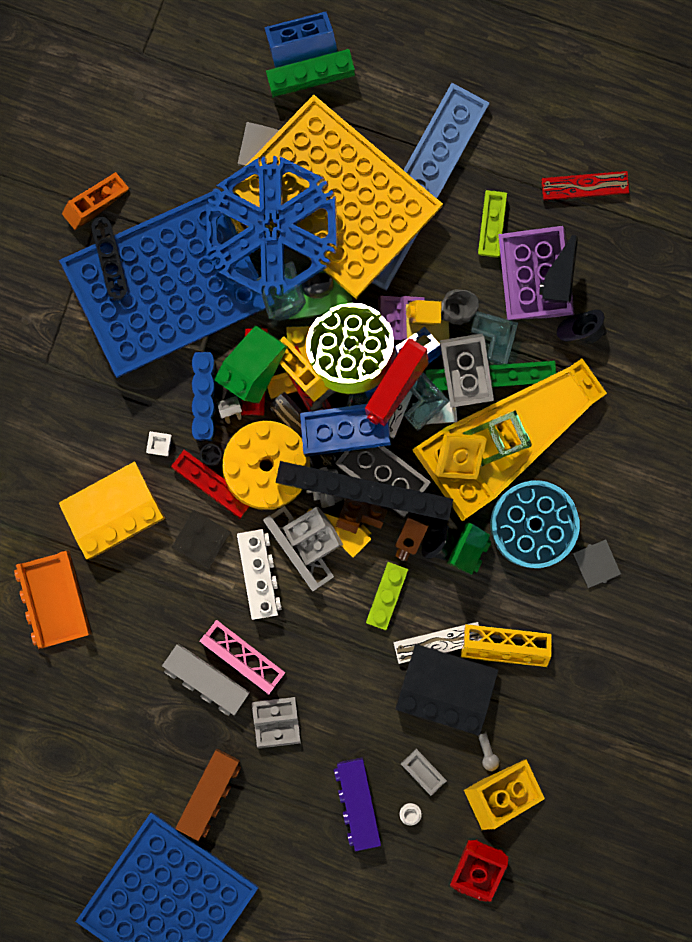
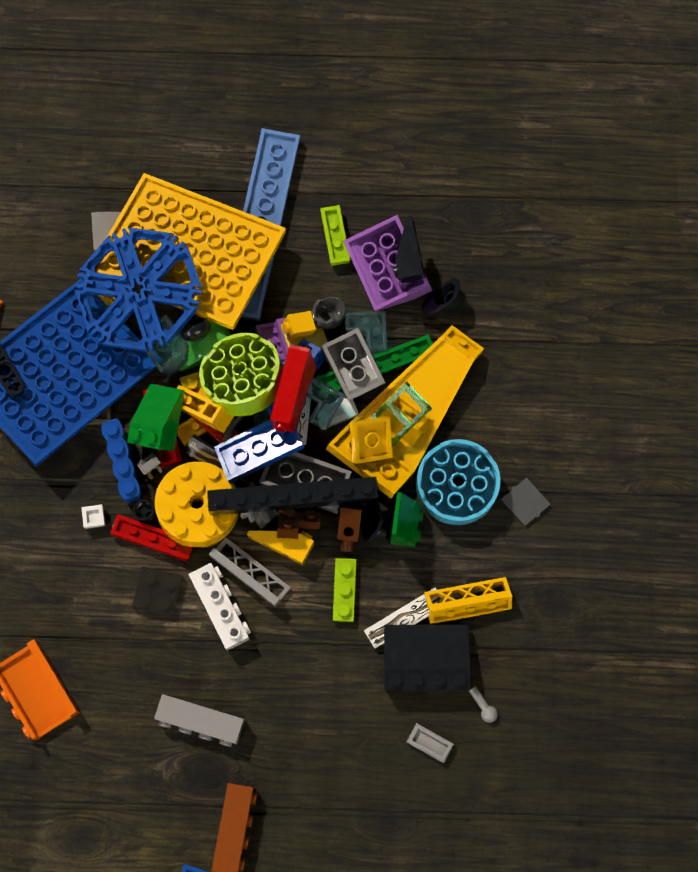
camera: 20 degrees left, 10 degrees down
yellow slope [59,462,165,560] -> none
bright pink fence [200,620,285,694] -> none
light grey slope [252,697,301,749] -> none
blue slope [264,11,338,68] -> none
green brick [266,49,355,97] -> none
light grey slope [283,507,343,565] -> none
dark purple brick [334,757,381,851] -> none
white plate [400,803,421,825] -> none
red slope [450,840,509,902] -> none
yellow slope [464,759,545,830] -> none
red tile [541,171,629,201] -> none

